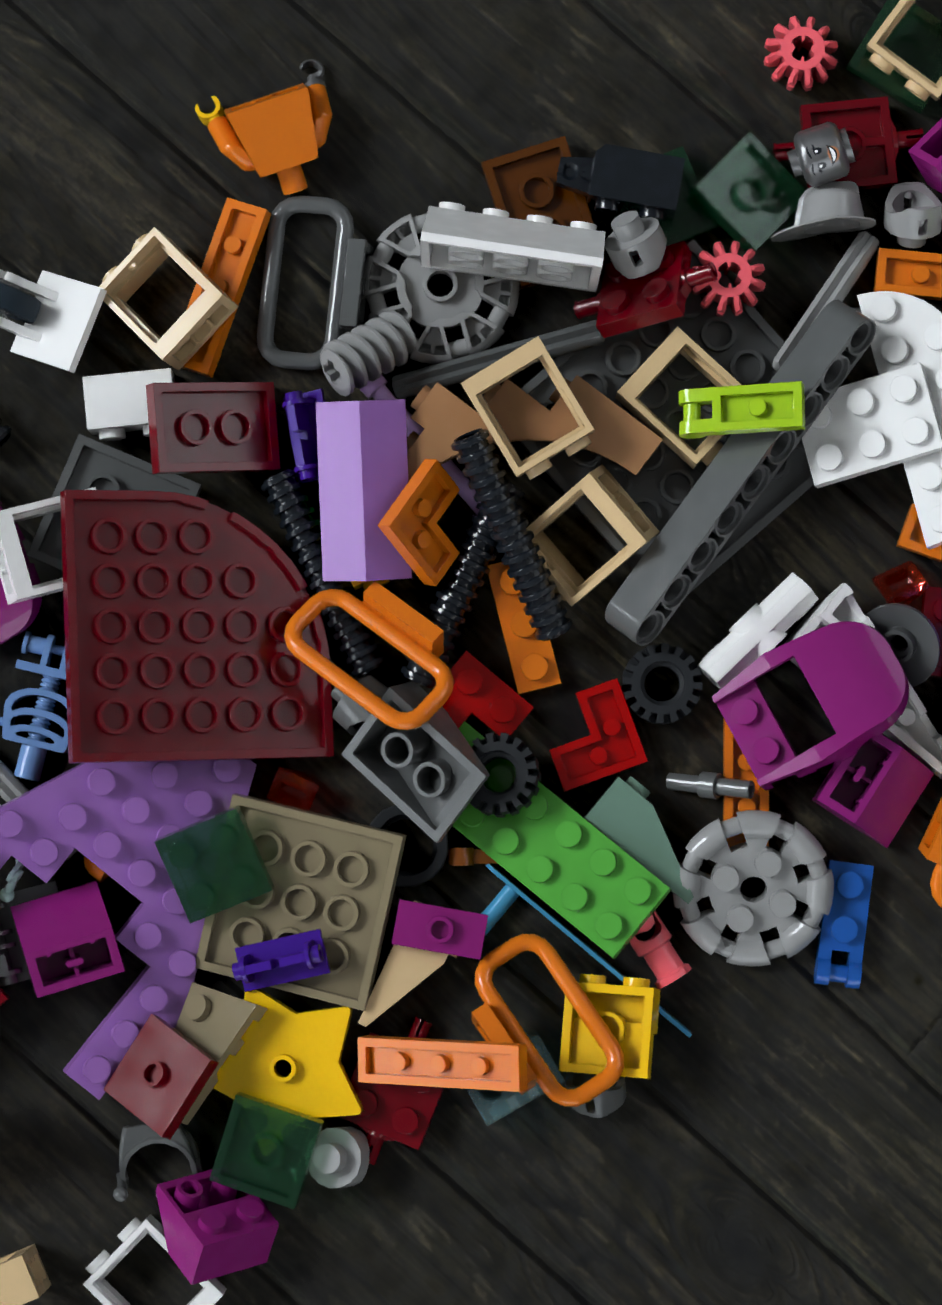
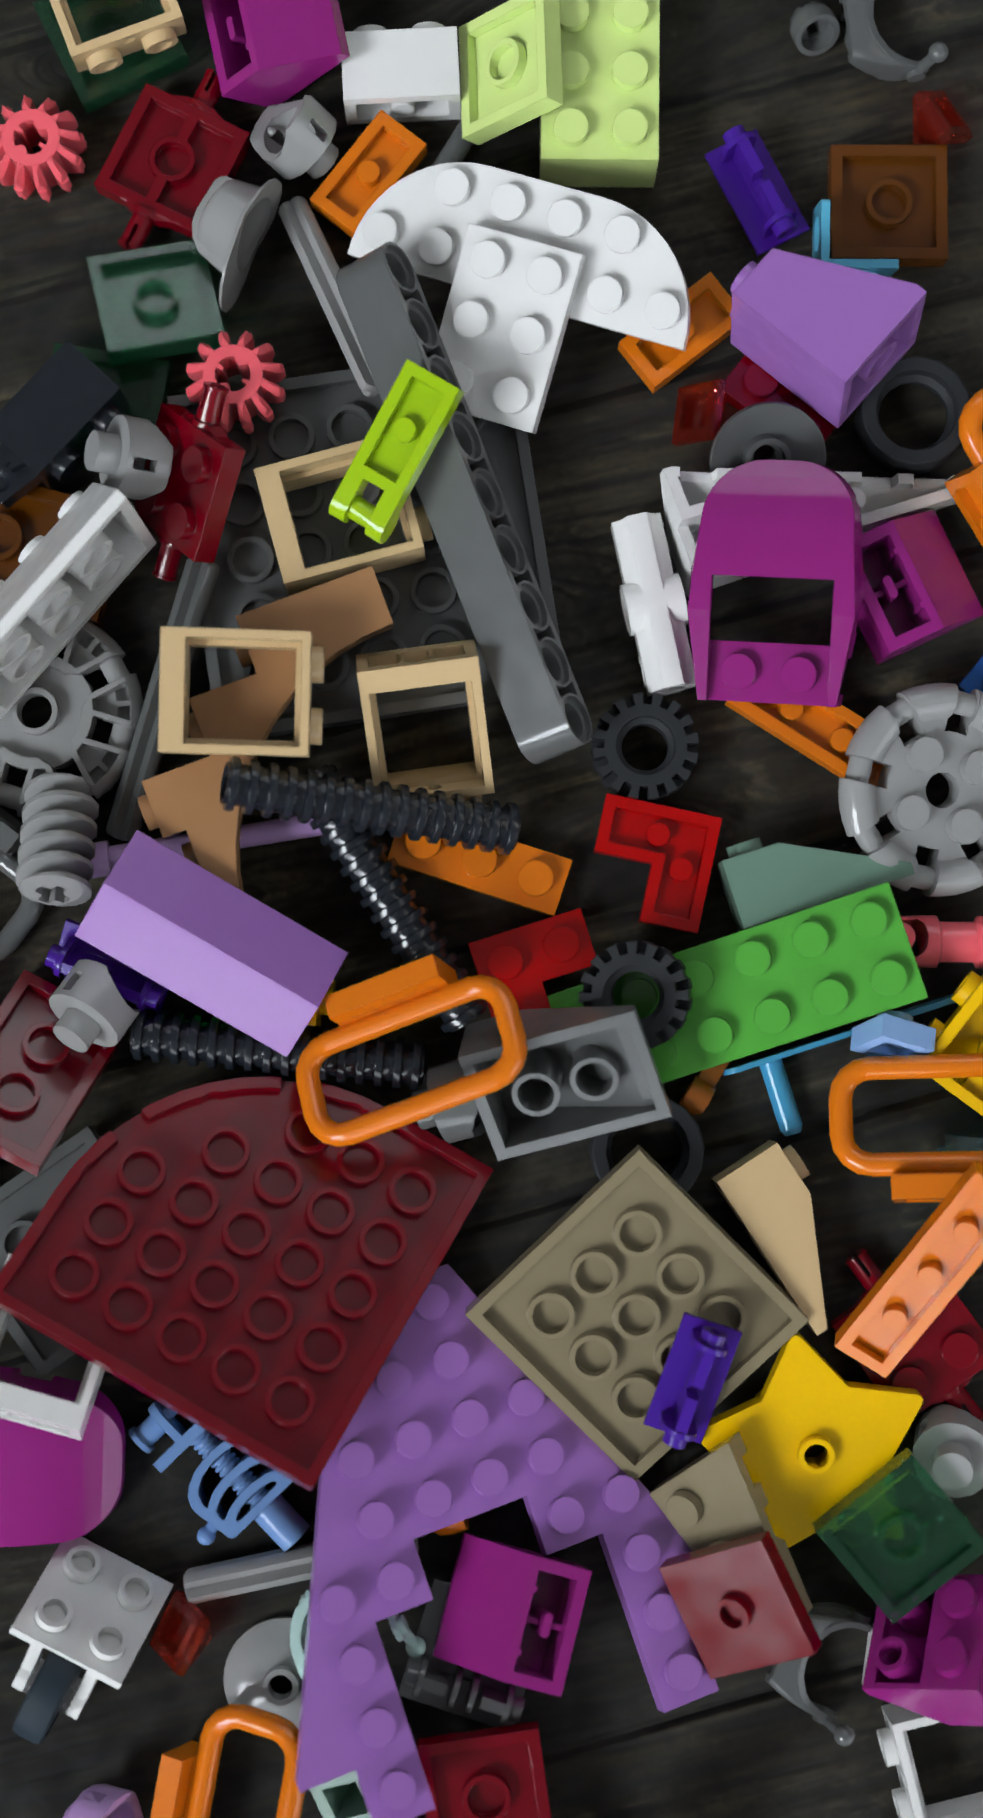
camera: 55 degrees left, 0 degrees up
clear green plate [154,805,274,924] -> none
clear red slope [267,767,319,811] -> none
orange plate [377,459,460,586] -> none
magenta plate [392,899,488,960] -> none
dark grey bar [666,771,755,800] -> none
flat silver head [787,122,856,187] -> none
none -> light grey piece [49,959,141,1052]
none -> light blue plate [850,1010,936,1056]

